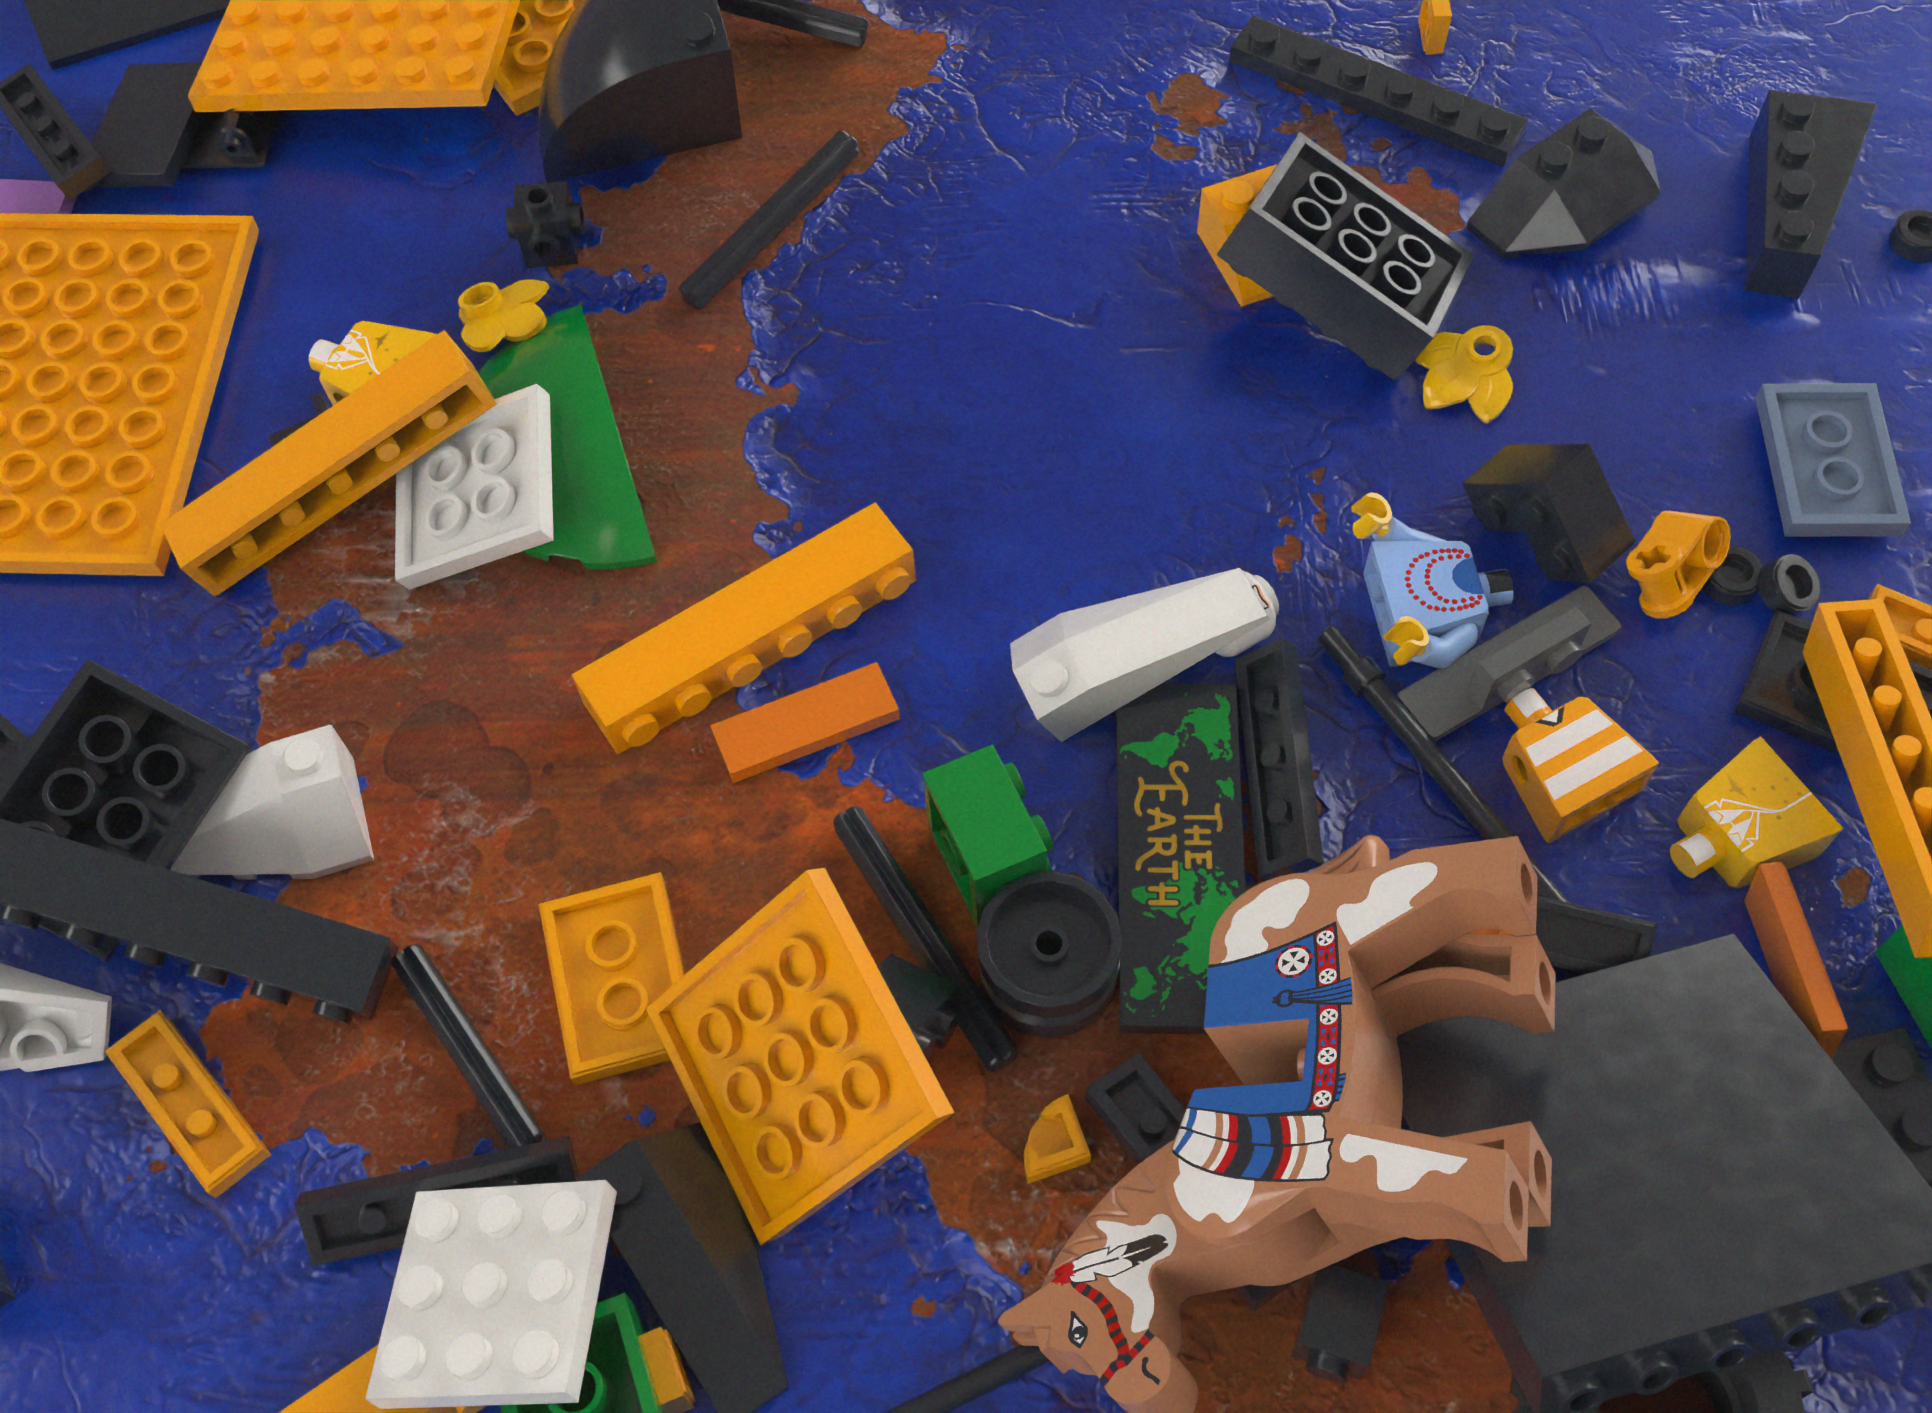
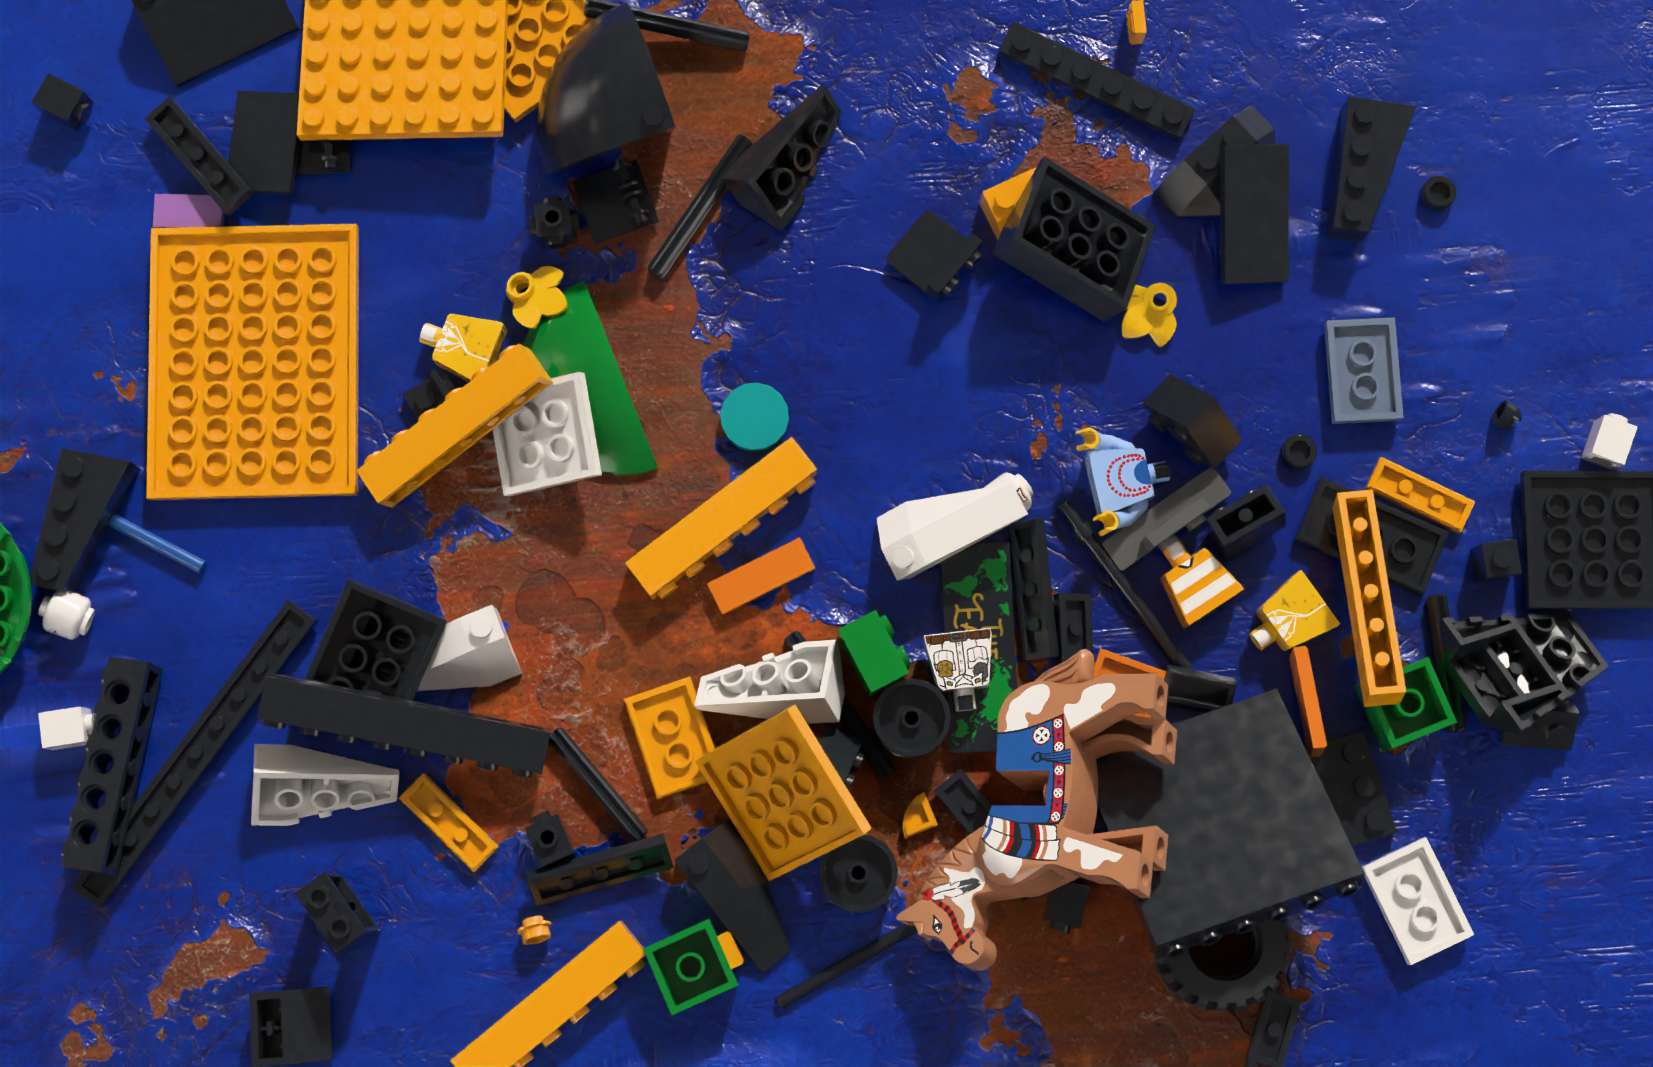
camera: 10 degrees left, 20 degrees up
white plate [365,1180,617,1409] -> none
light orange piece [1626,510,1731,618] -> none
black tile [1758,554,1820,615] -> none
none -> light orange plate [517,916,552,945]
none -> black brick [525,811,577,868]
none -> black hinge [572,158,659,244]
none -> white wedge [694,640,845,724]
none -> teal tile [720,382,789,452]
none -> black wedge [722,86,841,230]
none -> black wheel [819,834,898,912]
none -> black bracket [887,211,982,303]
none -> torso [923,628,992,712]
none -> black plate [1053,593,1094,665]
none -> black brick [1206,484,1286,561]
none -> black tile [1220,144,1289,284]

